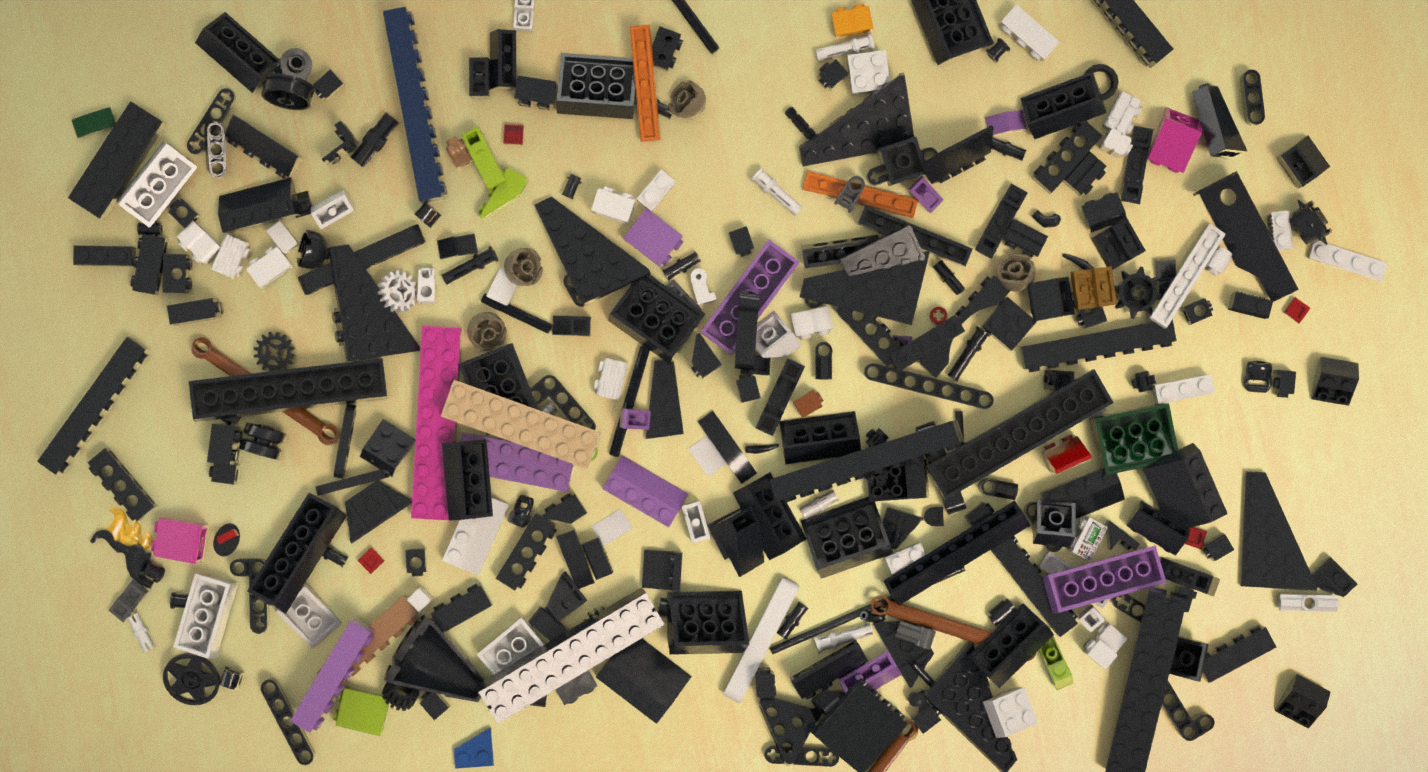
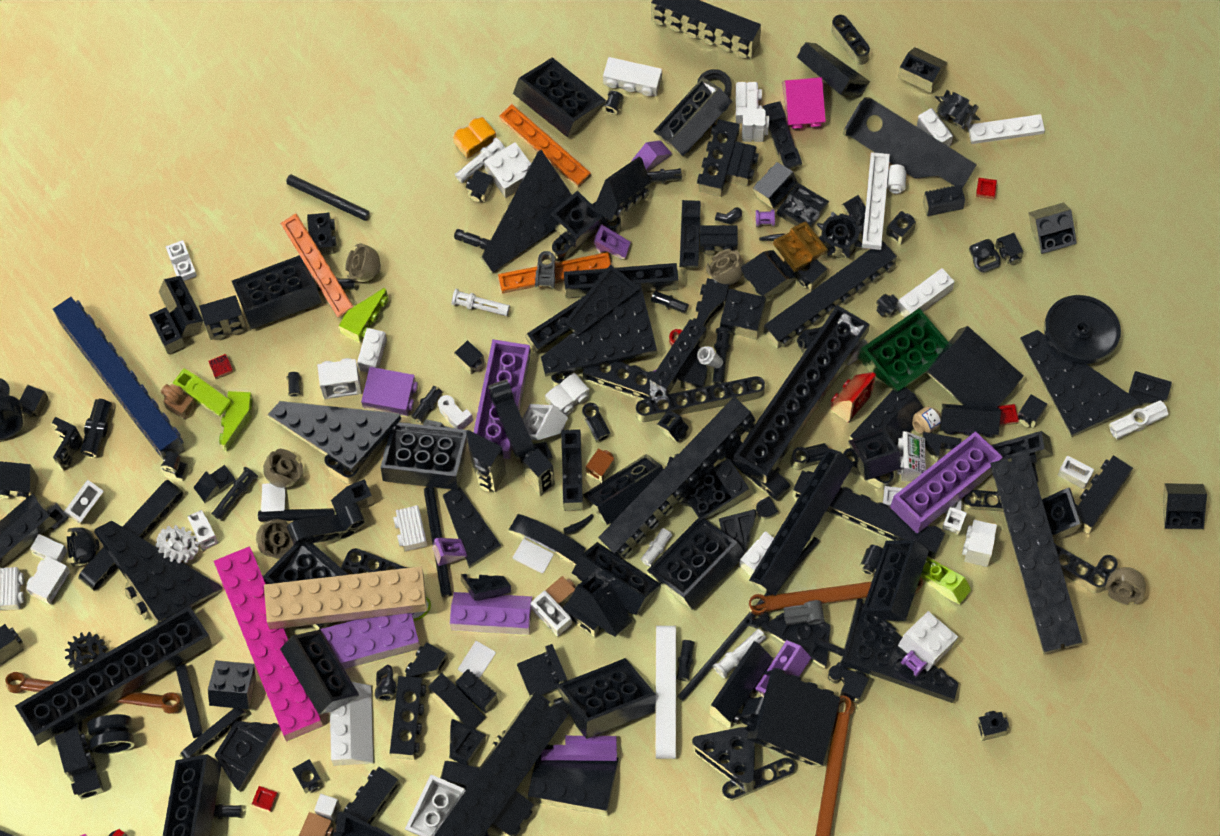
camera: 20 degrees left, 20 degrees down
black brick [755,667,776,698] -> none
none -> black beam [287,503,365,546]
none -> lime slope [339,288,389,343]
none -> black wing [461,574,511,601]
none -> orange tile [499,104,591,188]
none -> medium lavender piece [541,735,617,761]
none -> medium nougat brick [545,576,576,608]
none -> black brick [657,410,689,442]
none -> white cone [697,346,723,368]
none -> medium lavender bush [755,209,775,227]
none -> medium lavender bush [901,650,928,676]
none -> tan head [912,406,941,434]
none -> black dish [1044,295,1121,364]
none -> white piece [1058,456,1094,489]
none -> dark tan cylinder [1105,567,1146,604]

